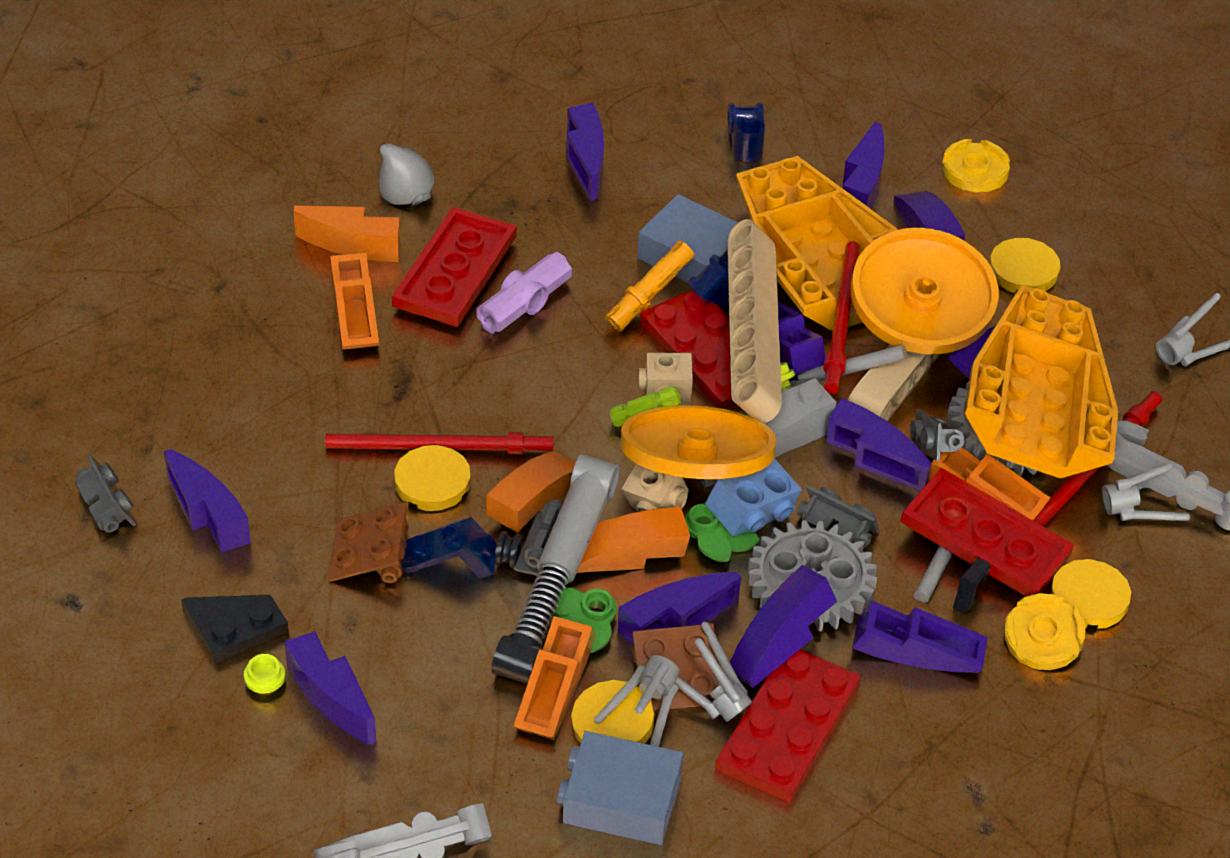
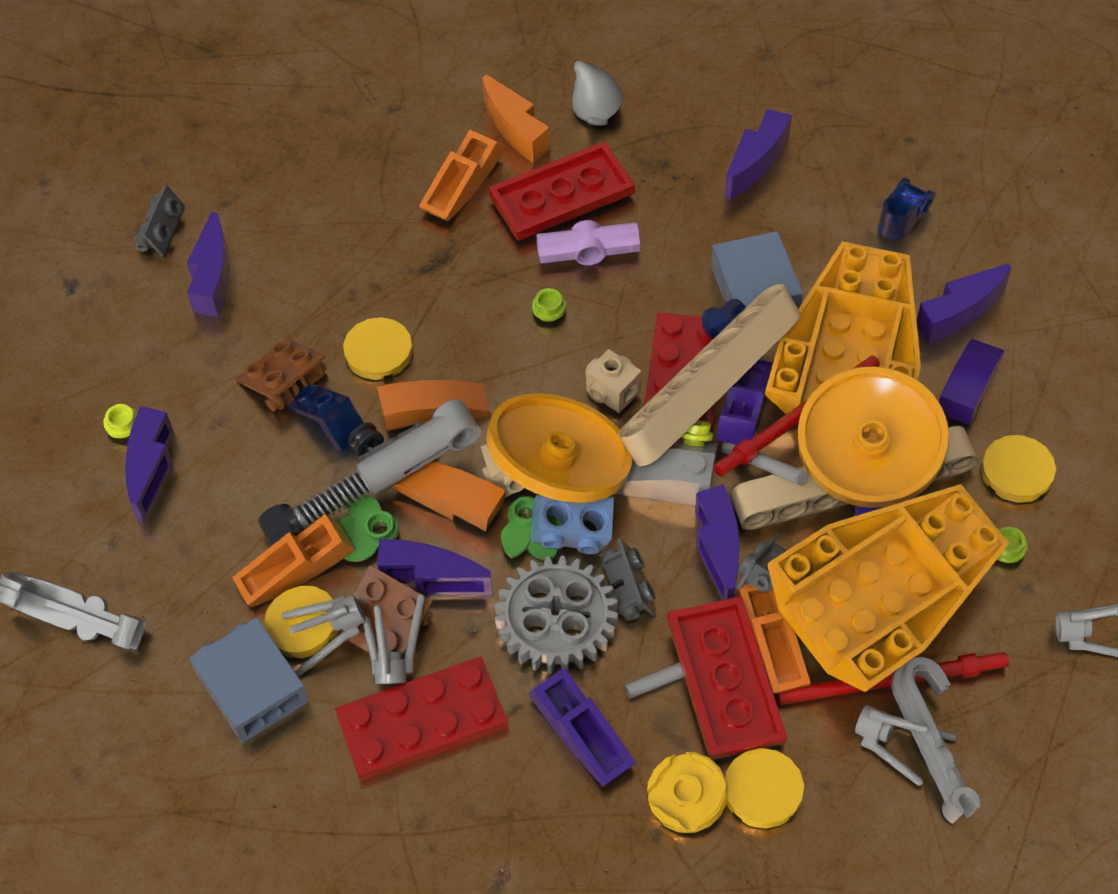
camera: 45 degrees right, 10 degrees up
black wing [181,595,289,663] -> none
red bar [325,432,554,455] -> none
light orange pin [605,240,695,332] -> none
lime axle [609,386,682,427] -> none
dark purple slope [730,565,838,688] -> none
yellow tile [941,139,1010,193] -> none
black tile [953,558,991,613] -> none
none -> lime plate [532,288,566,321]

